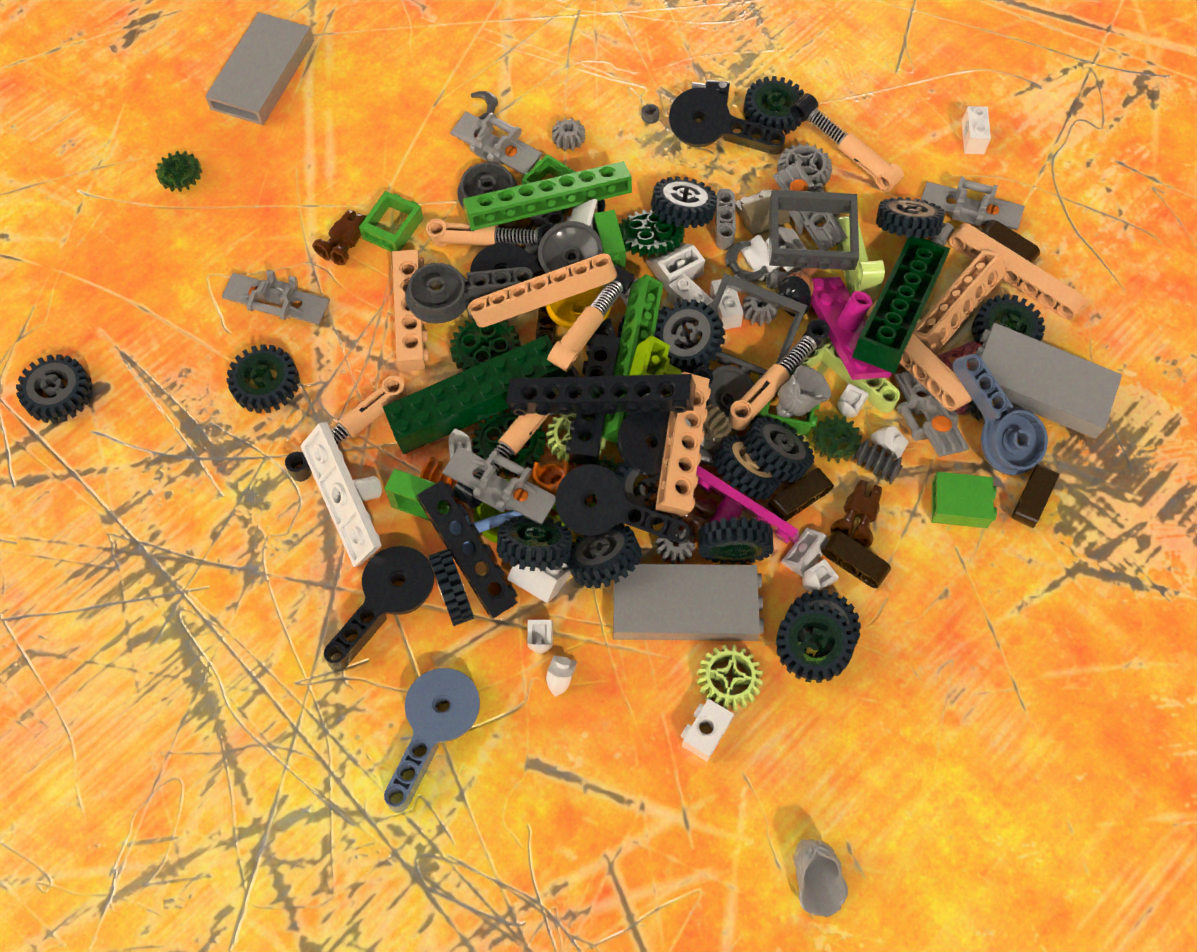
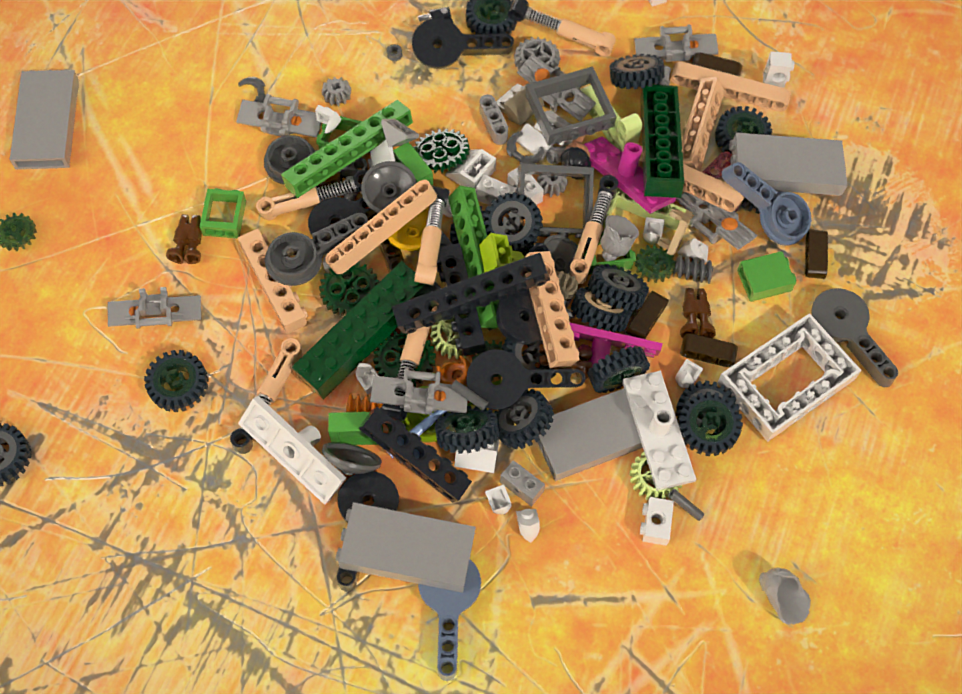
camera: 25 degrees left, 0 degrees up
black wheel [428,548,474,626] -> none
black wheel [651,176,717,228] -> none
light grey gear [656,526,696,564] -> none
white slope [781,528,828,577] -> none
none -> white plate [315,105,341,133]
none -> dark grey dish [322,442,382,475]
none -> light grey brick [336,503,476,593]
none -> light grey slope [381,118,419,147]
none -> dark grey piece [450,380,489,410]
none -> light grey brick [500,460,545,507]
none -> white plate [622,371,696,491]
none -> tan piece [657,208,693,255]
none -> dark grey piece [669,489,704,521]
none -> white brick [718,313,862,442]
none -> white brick [763,51,794,88]
none -> dark grey beam [811,288,898,387]

